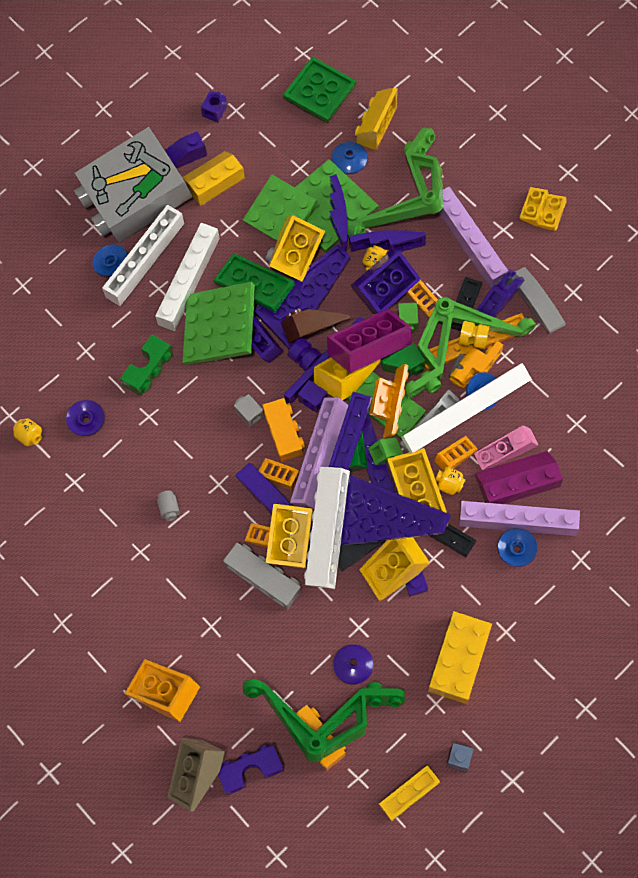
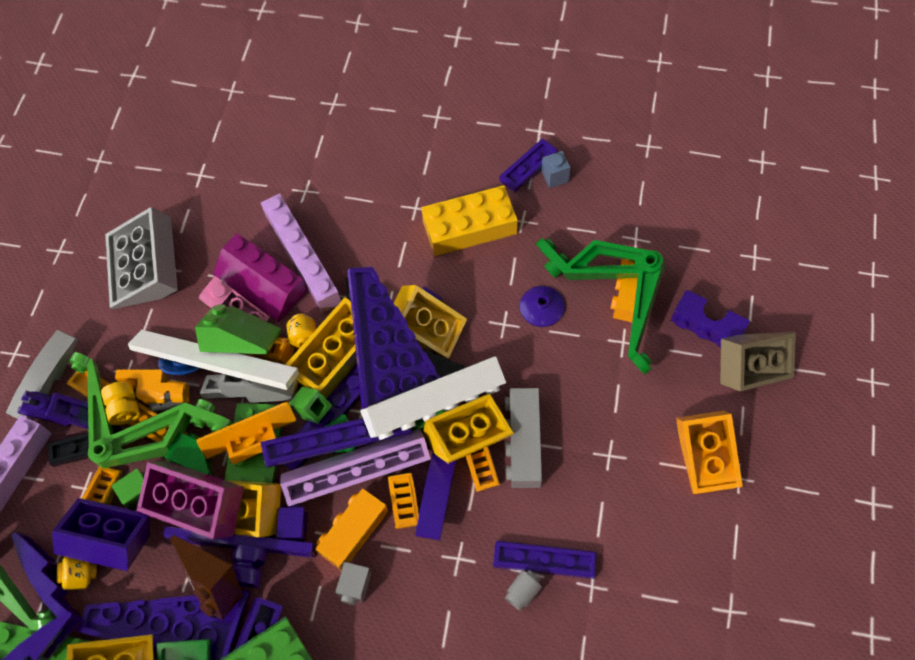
camera: 125 degrees left, 5 degrees down
yellow plate [379,765,440,821] -> none
blue dish [498,528,537,567] -> none
none -> light grey slope [105,207,178,309]
none -> bright green slope [195,304,282,354]
none -> dark purple tile [493,541,597,579]
none -> dark purple plate [499,138,558,193]

